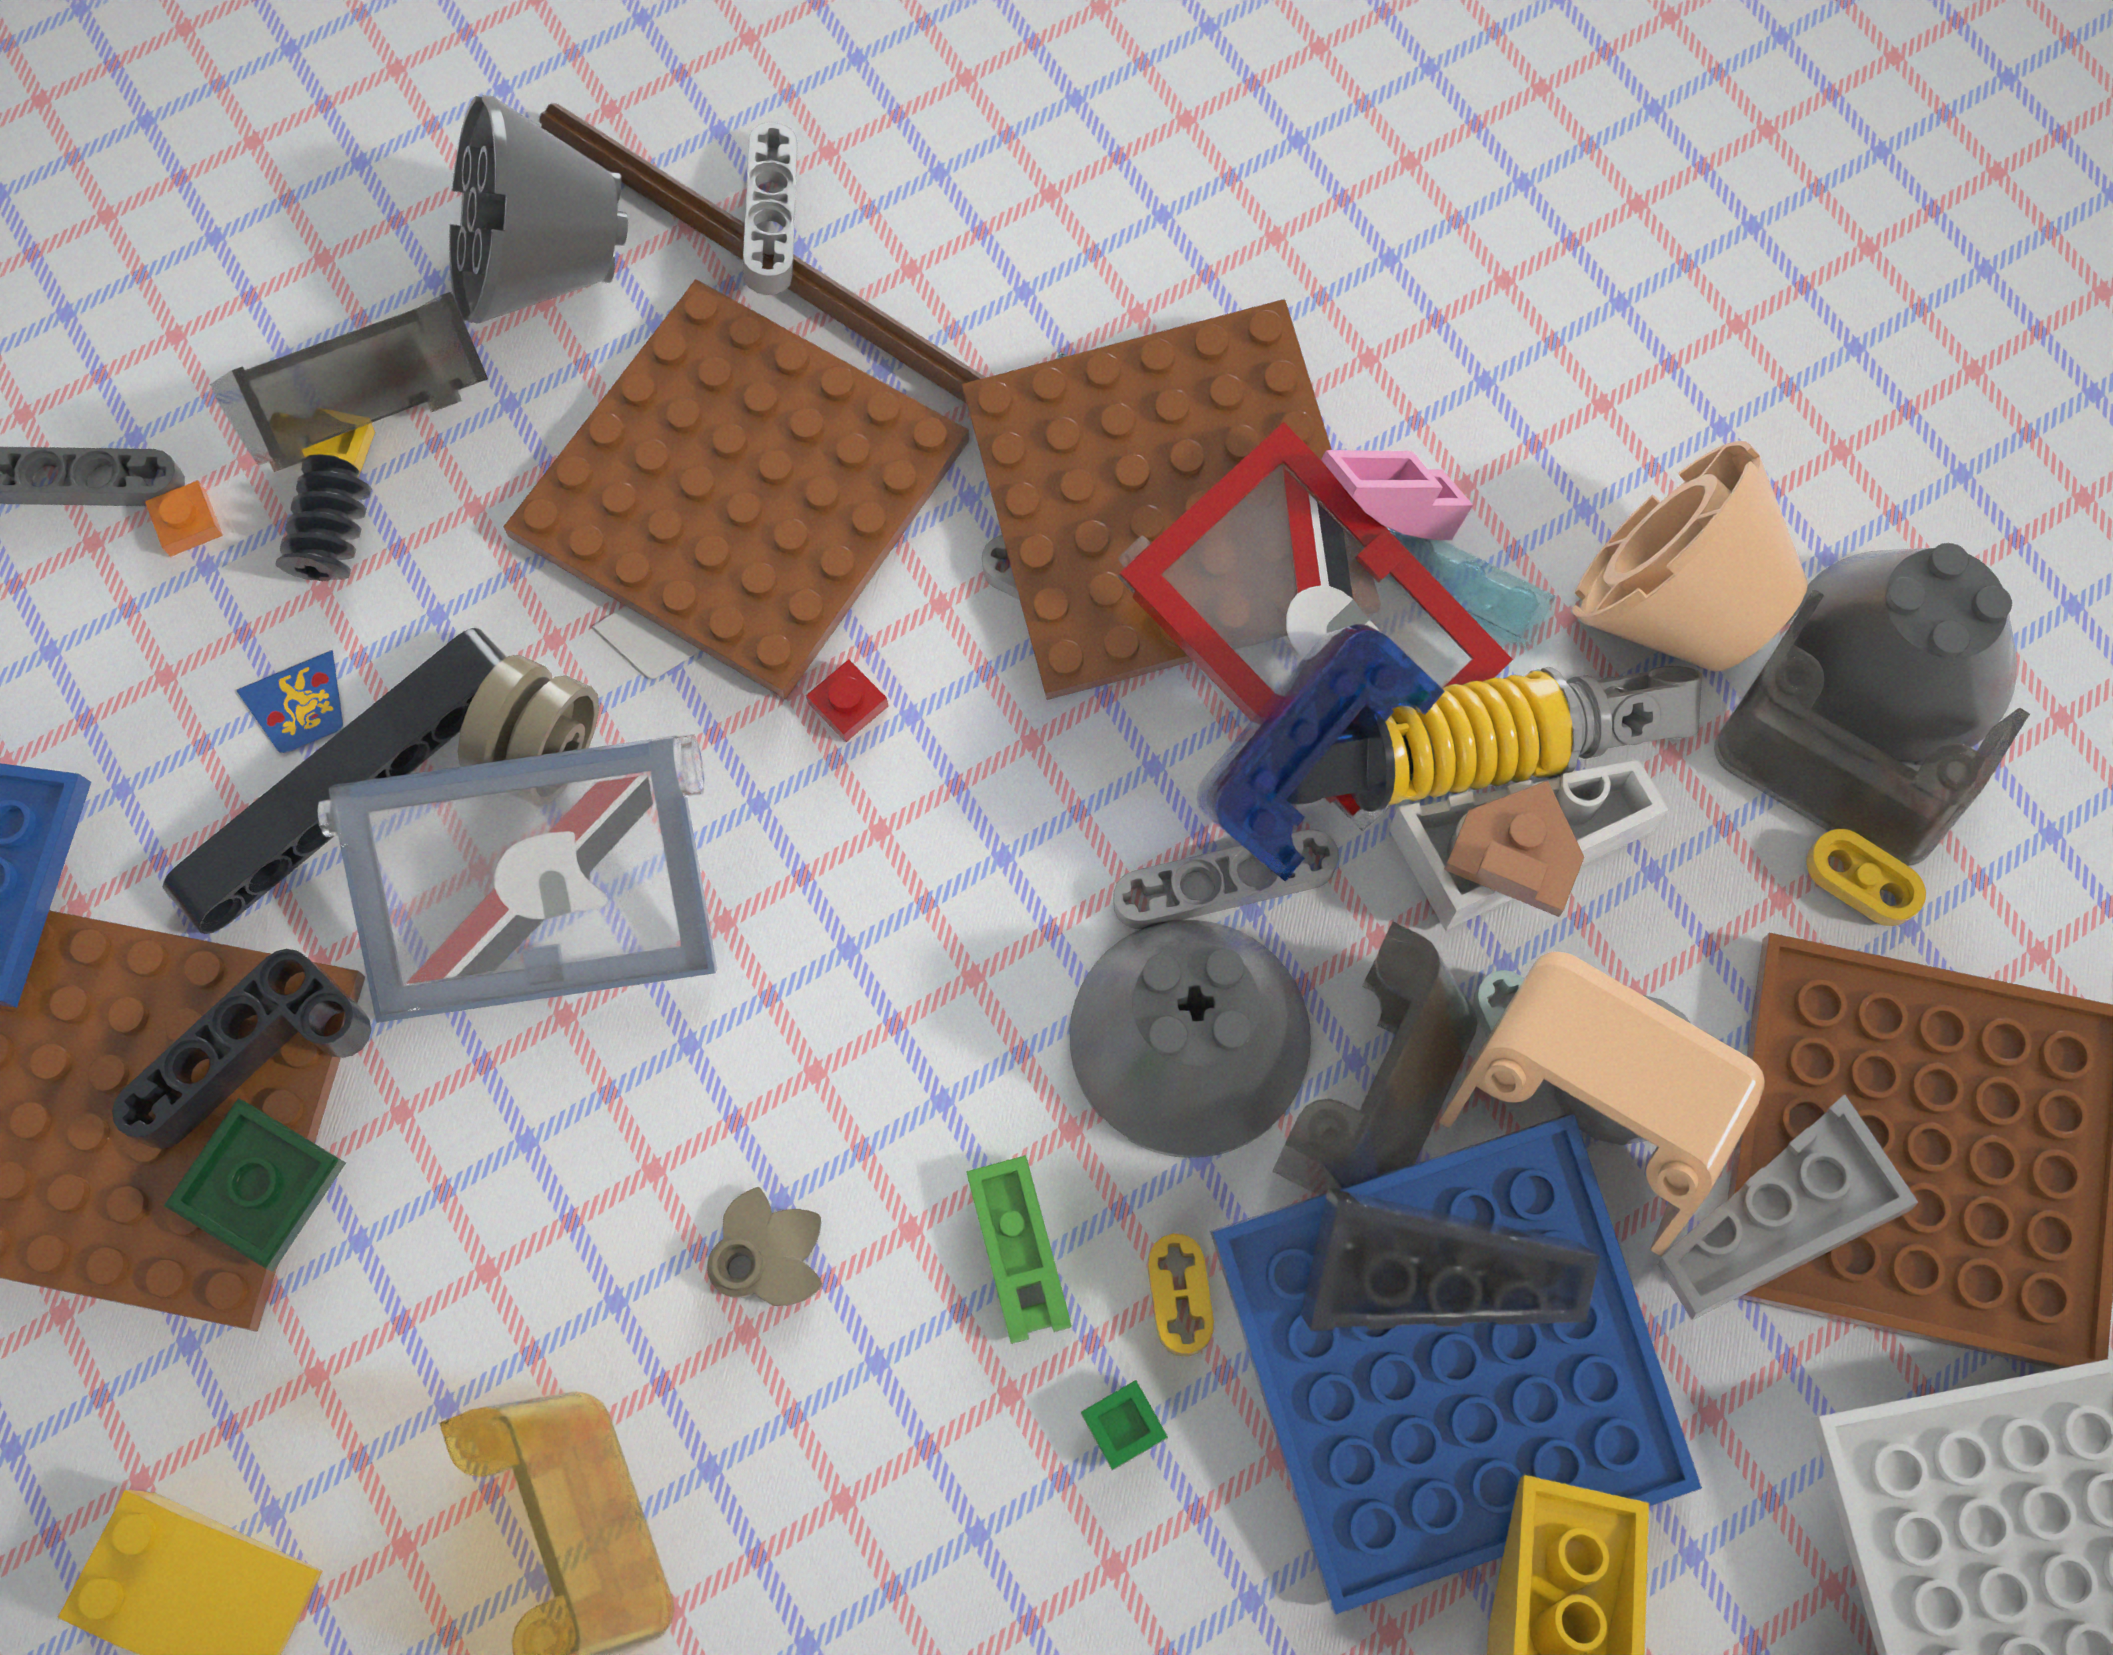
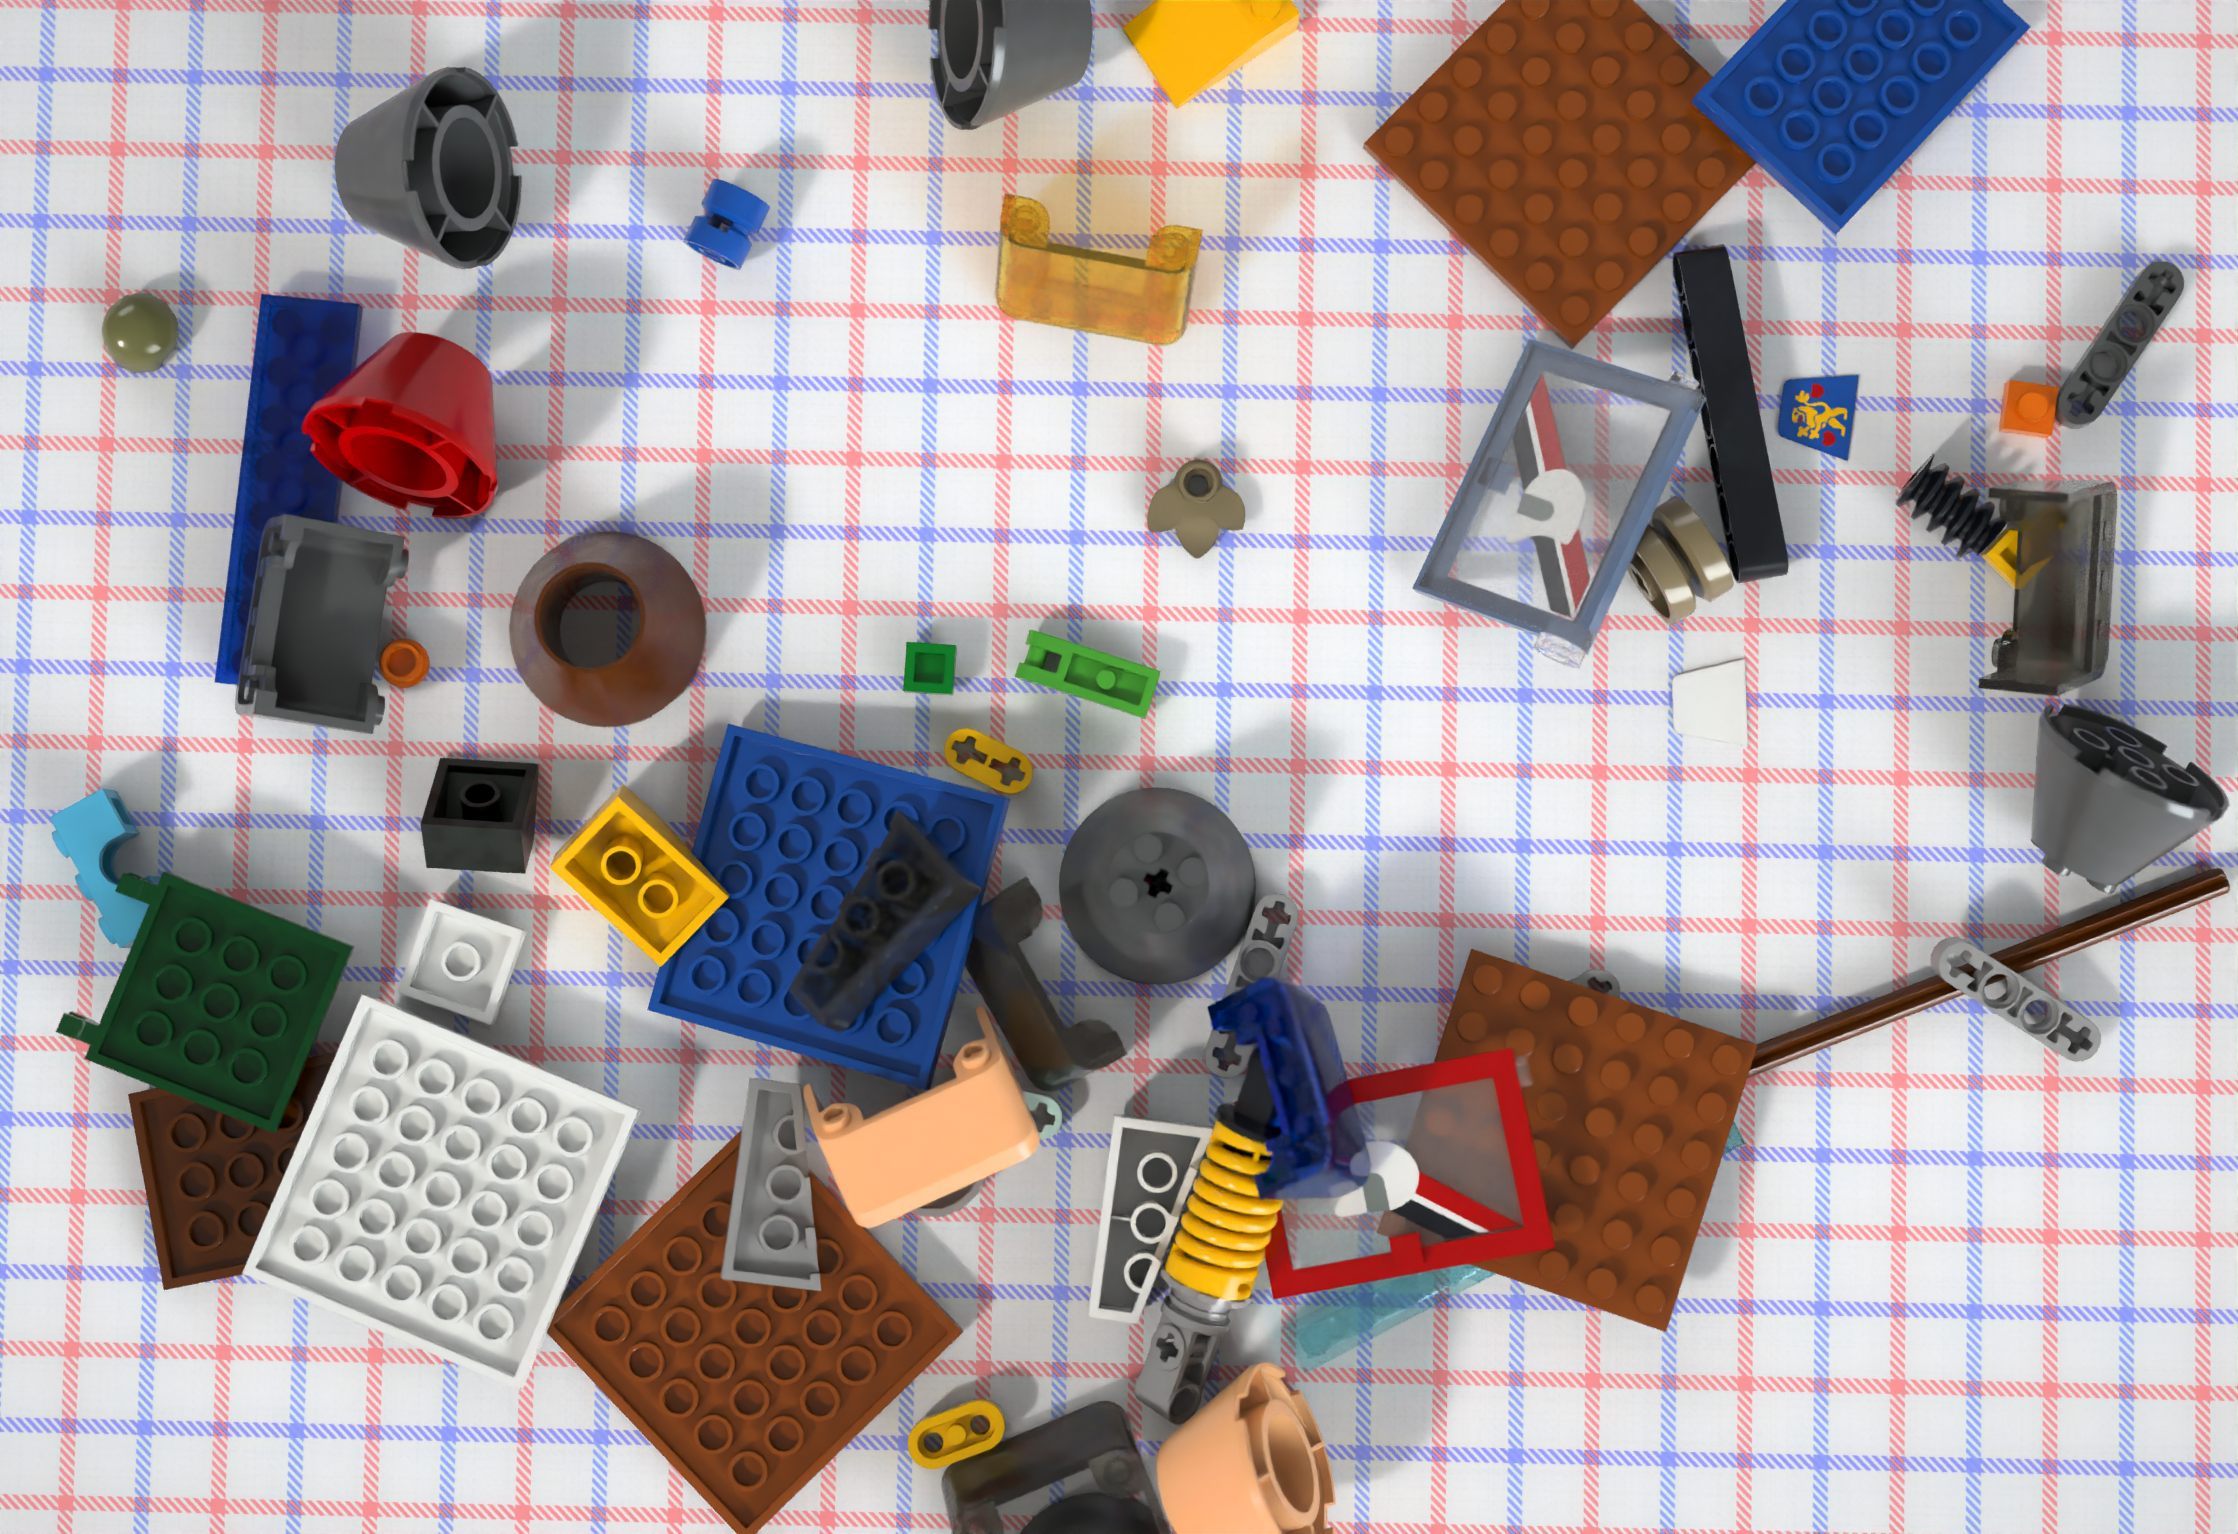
camera: 125 degrees right, 15 degrees up
black beam [112,949,371,1149] -> none
dark green plate [164,1098,346,1272] -> none
dark orange plate [503,279,970,700] -> none
red plate [806,659,889,742] -> none
bright pink slope [1321,450,1473,541] -> none
nougat plate [1444,781,1584,917] -> none

